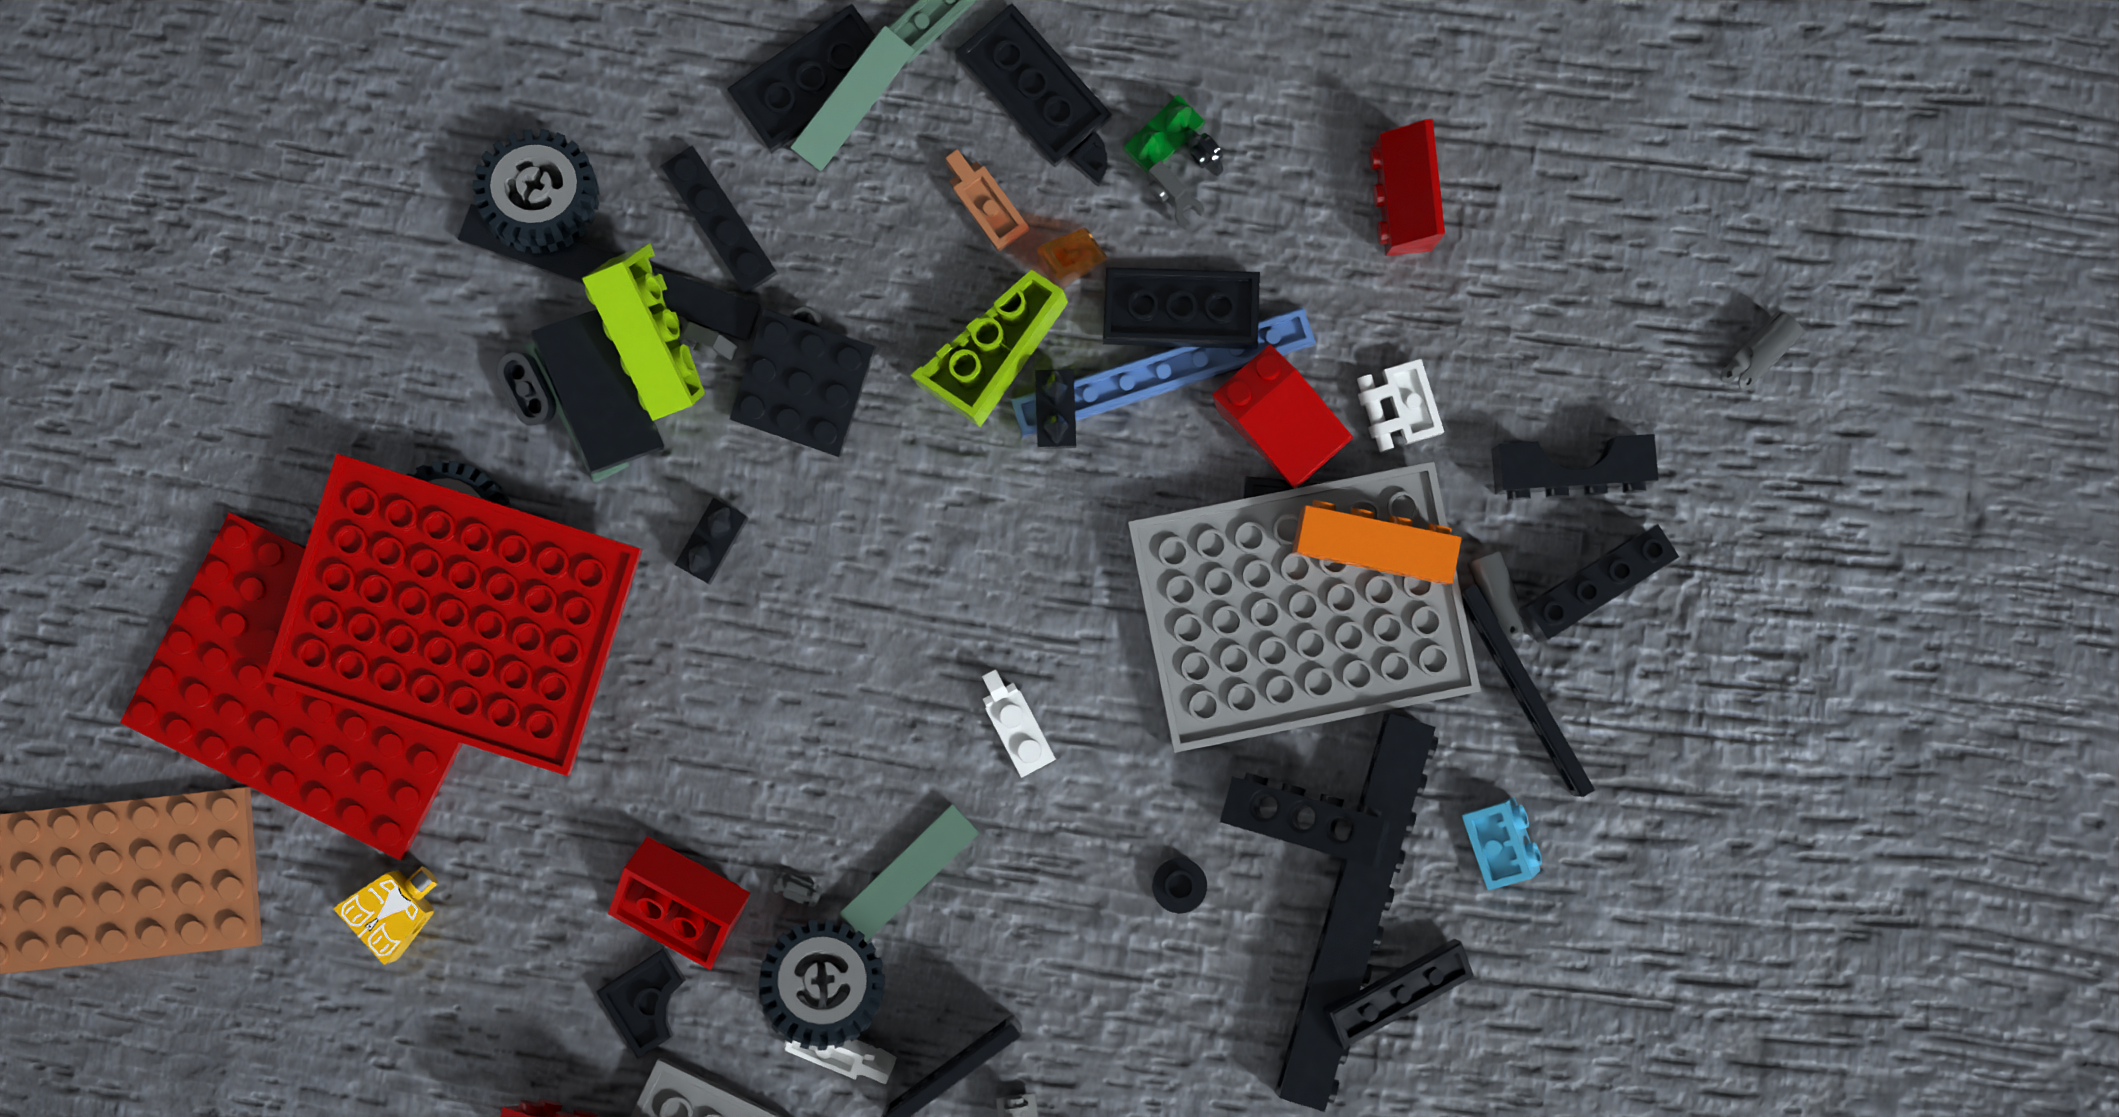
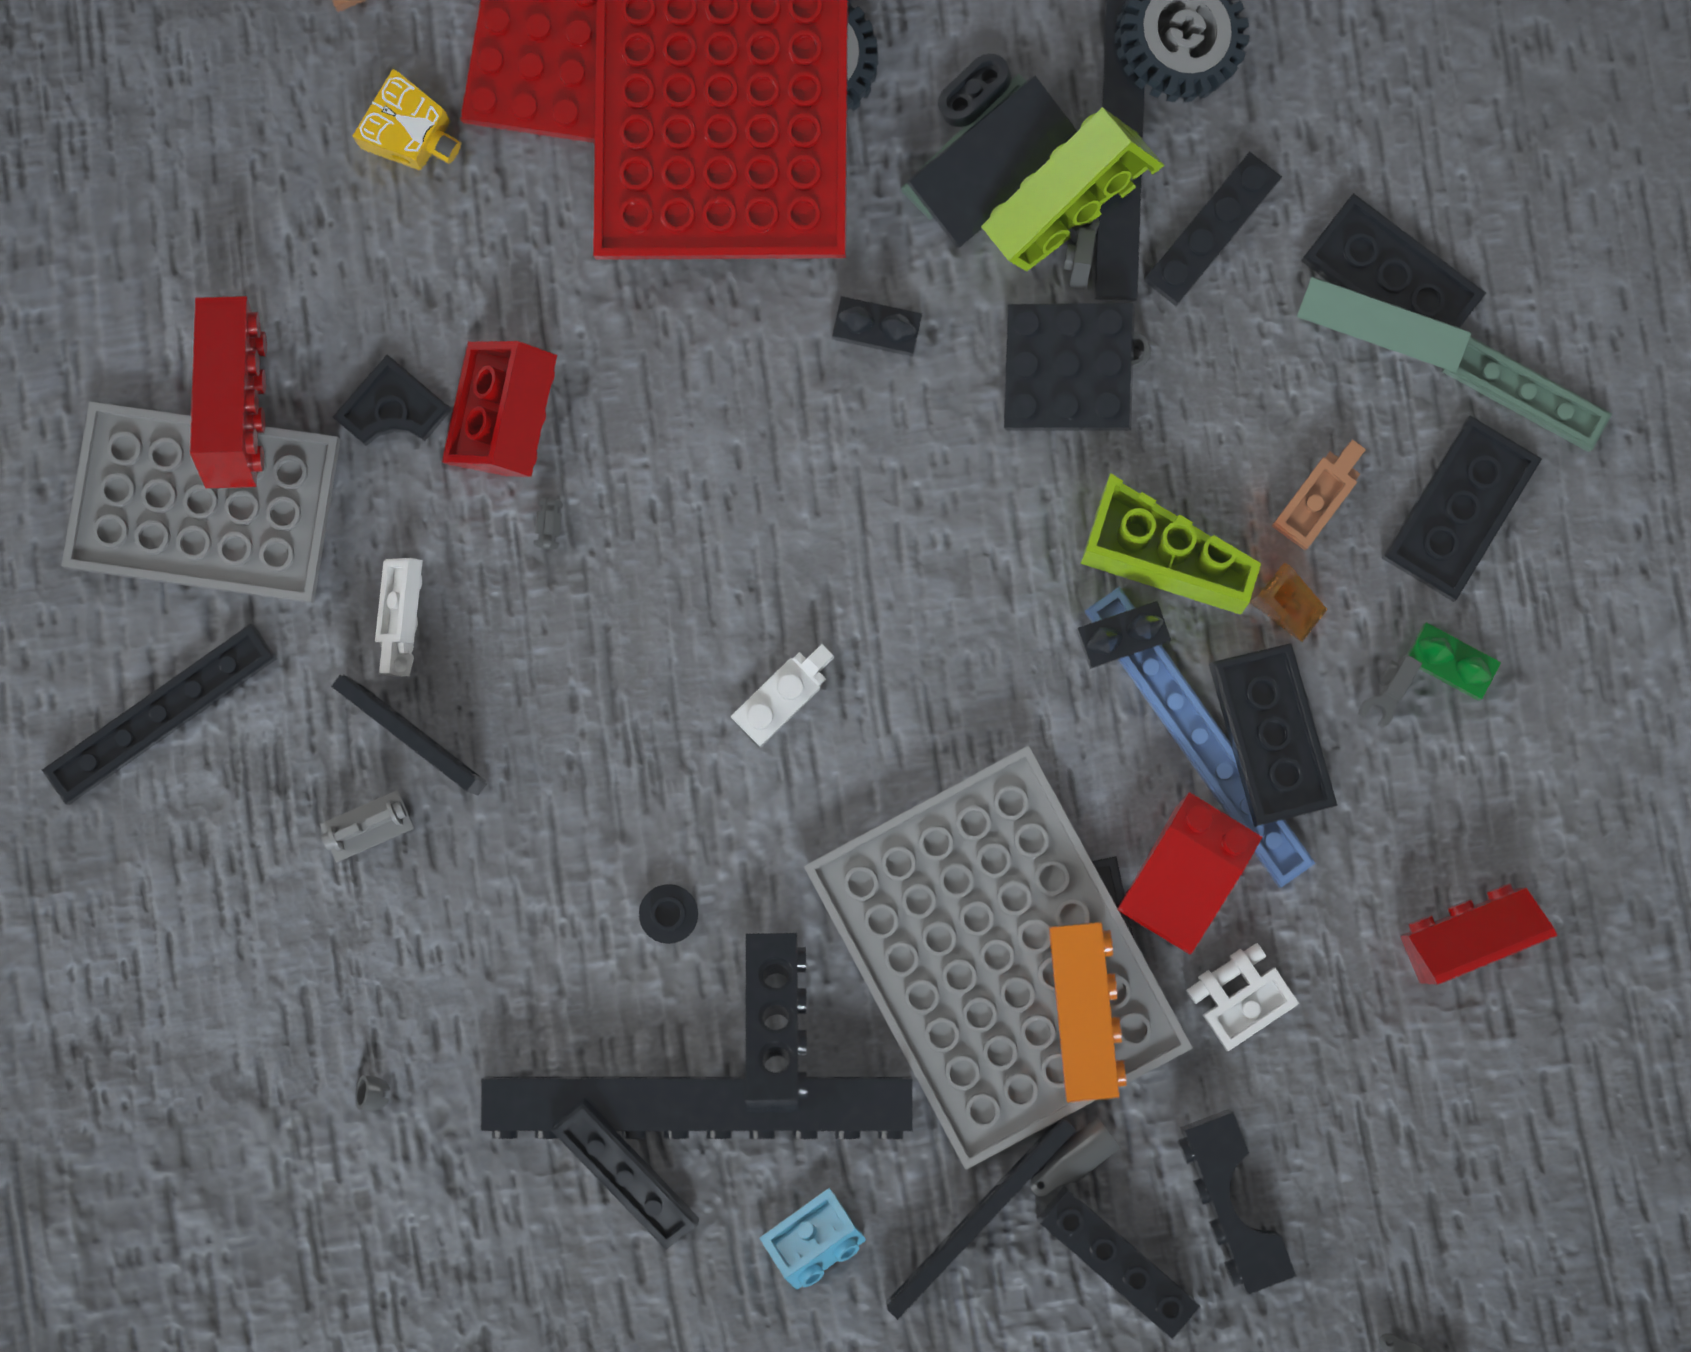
camera: 80 degrees right, 0 degrees up
wheel [758,919,885,1051] -> none
sand green tile [838,804,980,942] -> none
black tile [1069,131,1108,186] -> none
black piece [1184,129,1223,176] -> none

